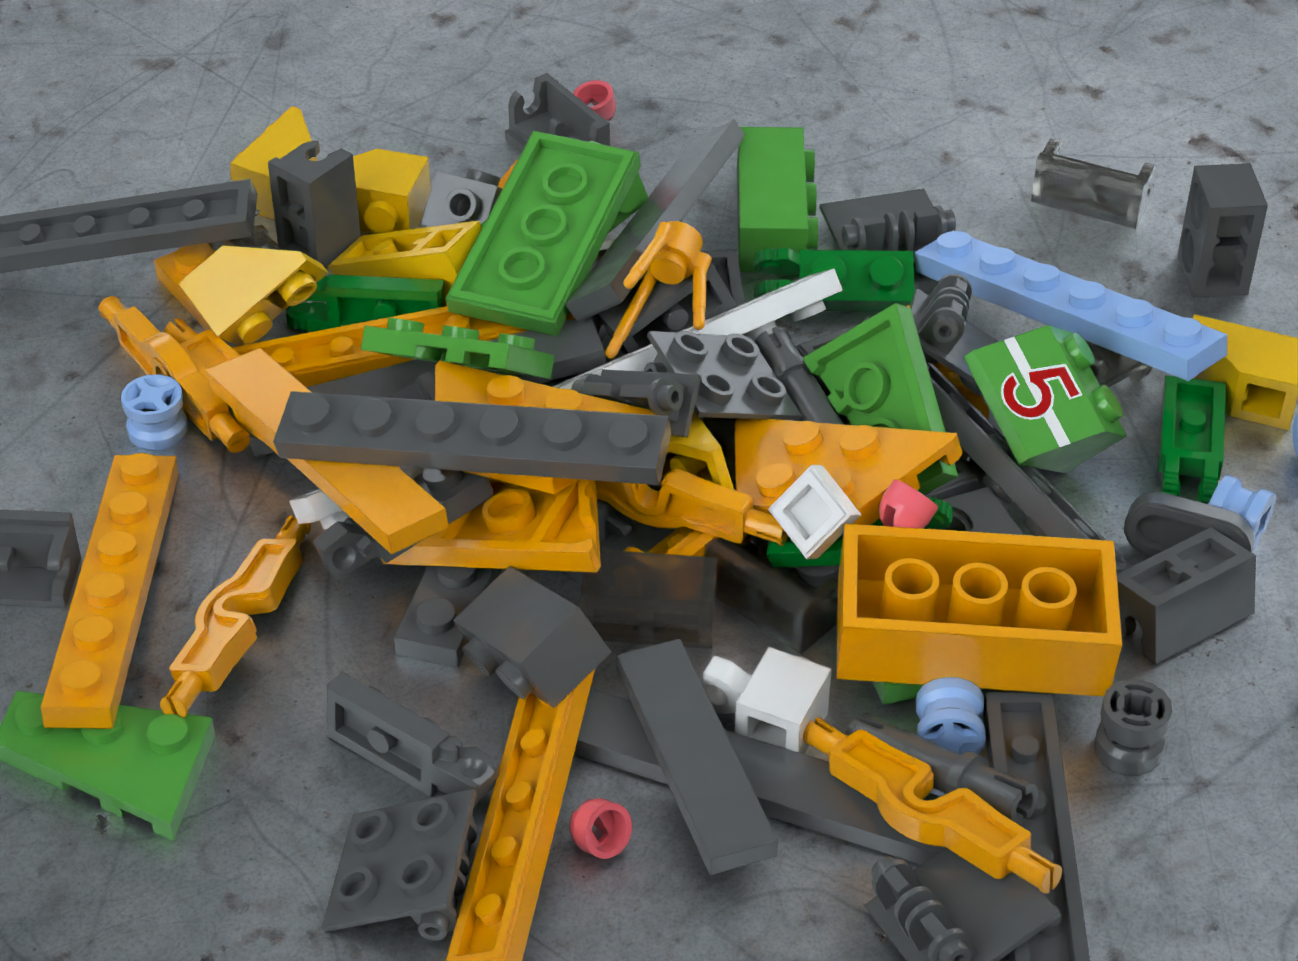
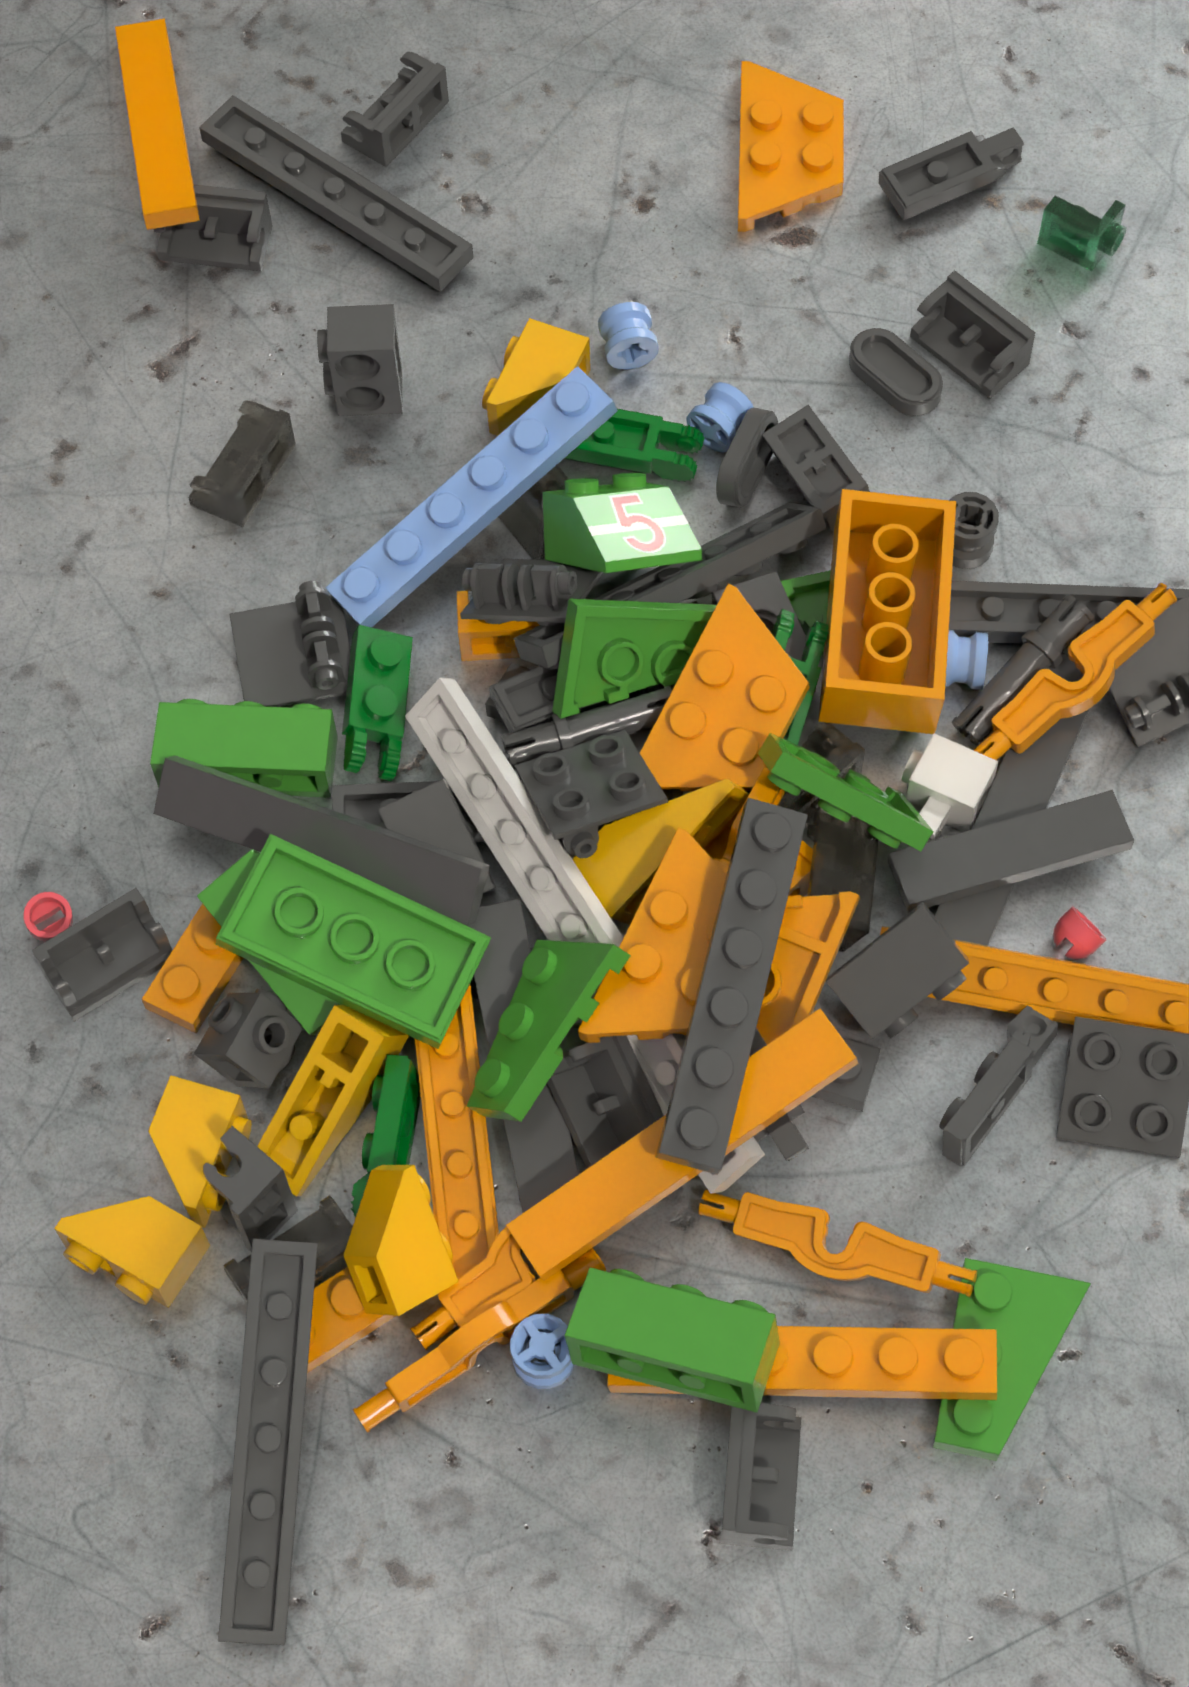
camera: 85 degrees left, 20 degrees up
dark grey hinge [571,369,701,437] -> none
light orange plant [605,221,712,358] -> none
white tile [768,465,861,559] -> none
coral hinge [879,479,939,529] -> none
none -> bright green brick [564,1268,780,1413]
none -> bright green wing [758,733,934,852]

